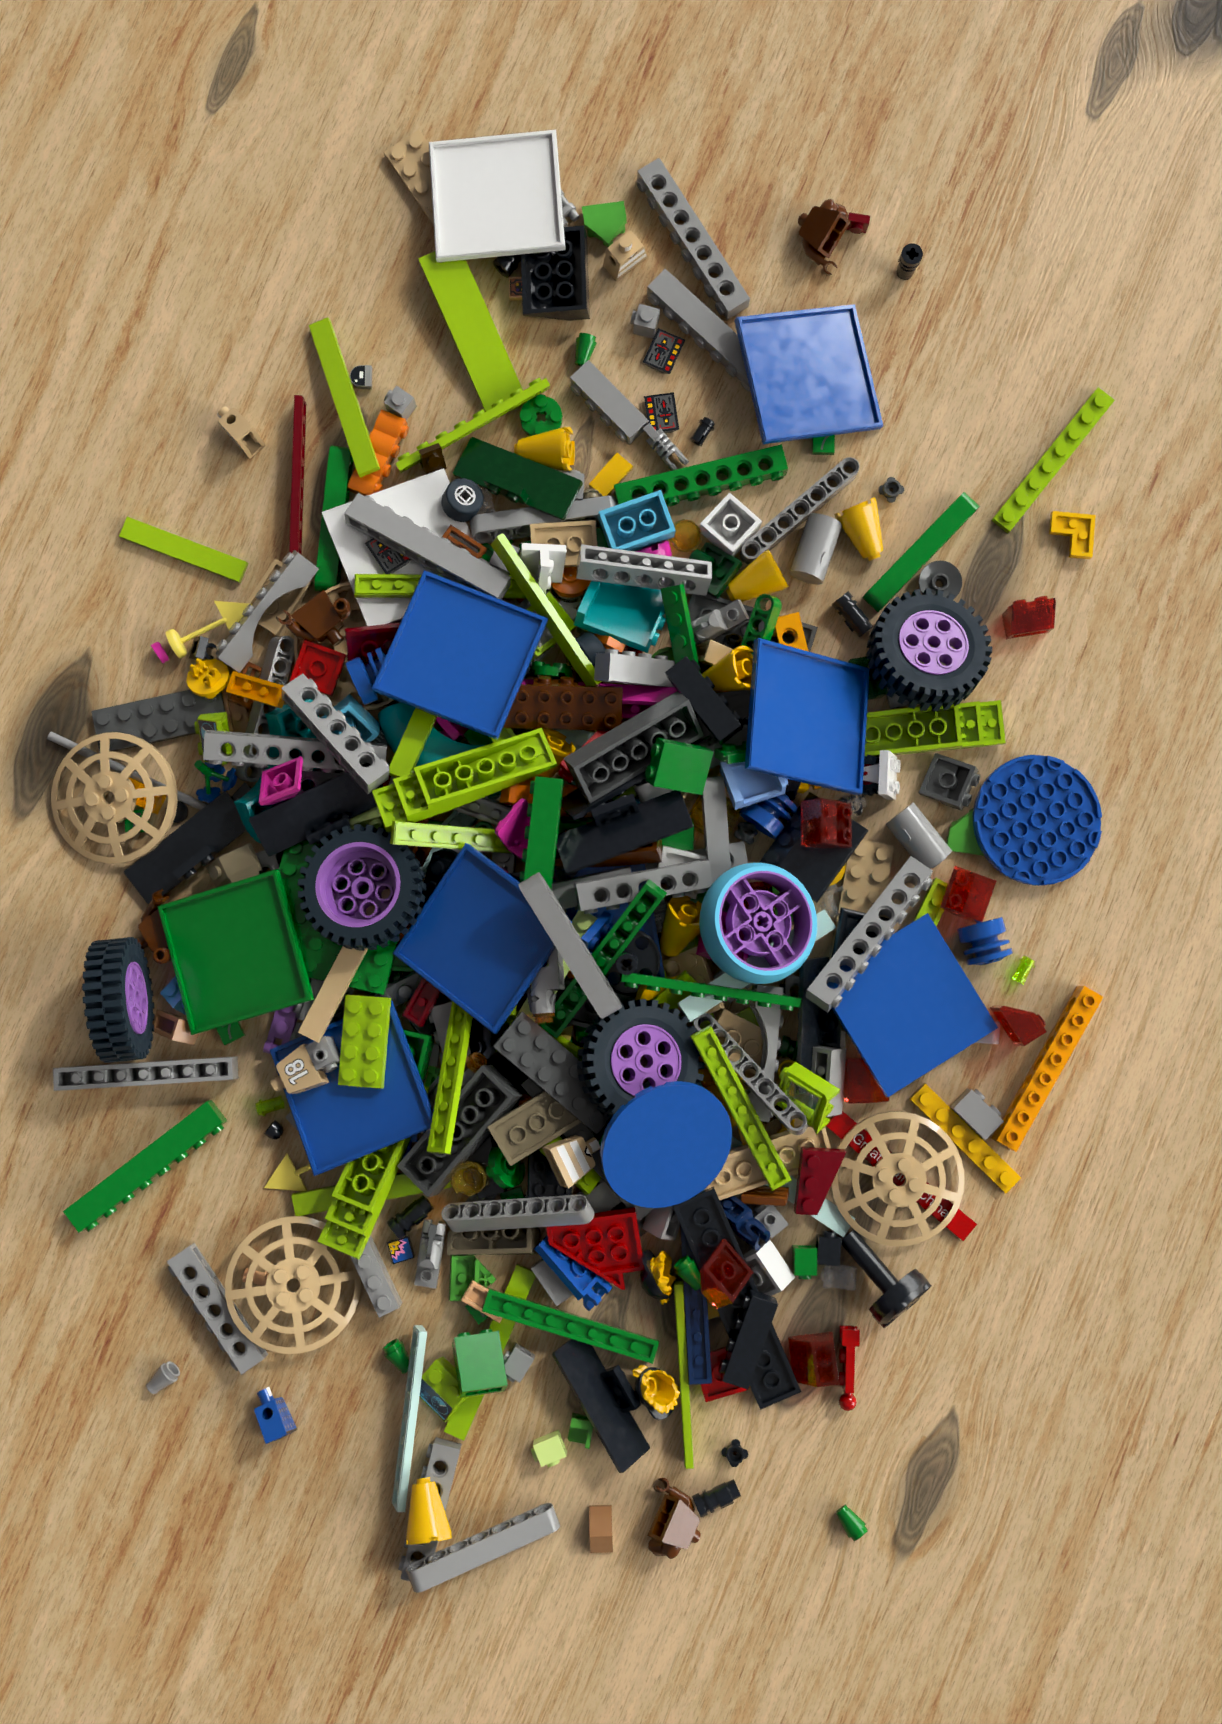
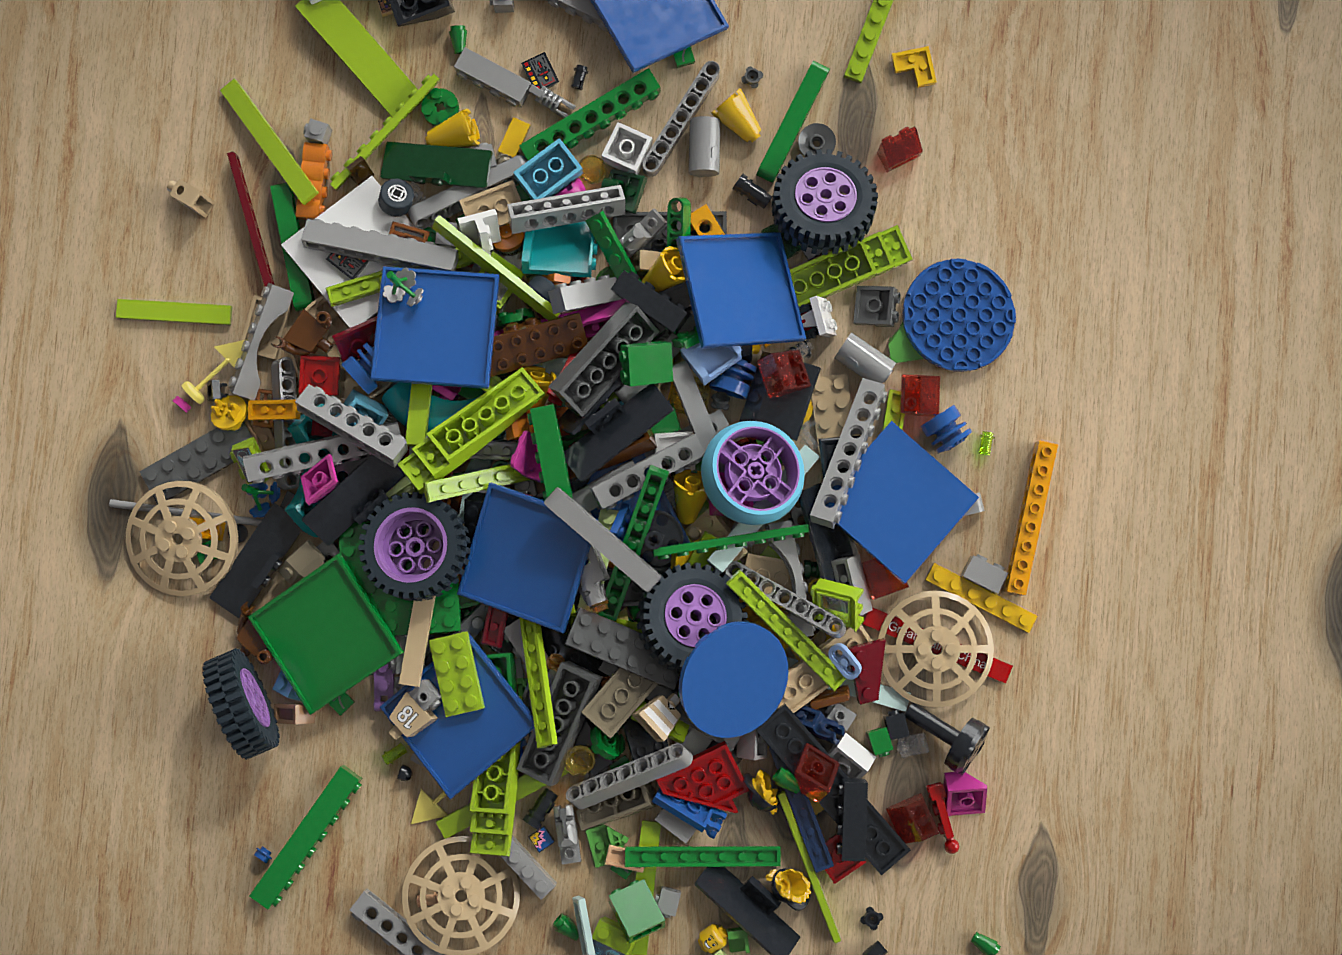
camera: 15 degrees left, 0 degrees up
light grey brick [53,1056,239,1091] -> none
tile [350,365,373,389] -> none
piece [643,328,685,374] -> none
yellow cone [726,549,789,602] -> none
clear red slope [990,1005,1047,1046] -> none
none -> blue plate [254,846,272,864]
none -> dark red plate [311,419,333,438]
none -> light grey plant [383,268,424,307]
none -> yellow head [698,924,728,954]
none -> light blue plate [828,643,862,679]
none -> dark pink slope [944,772,987,816]

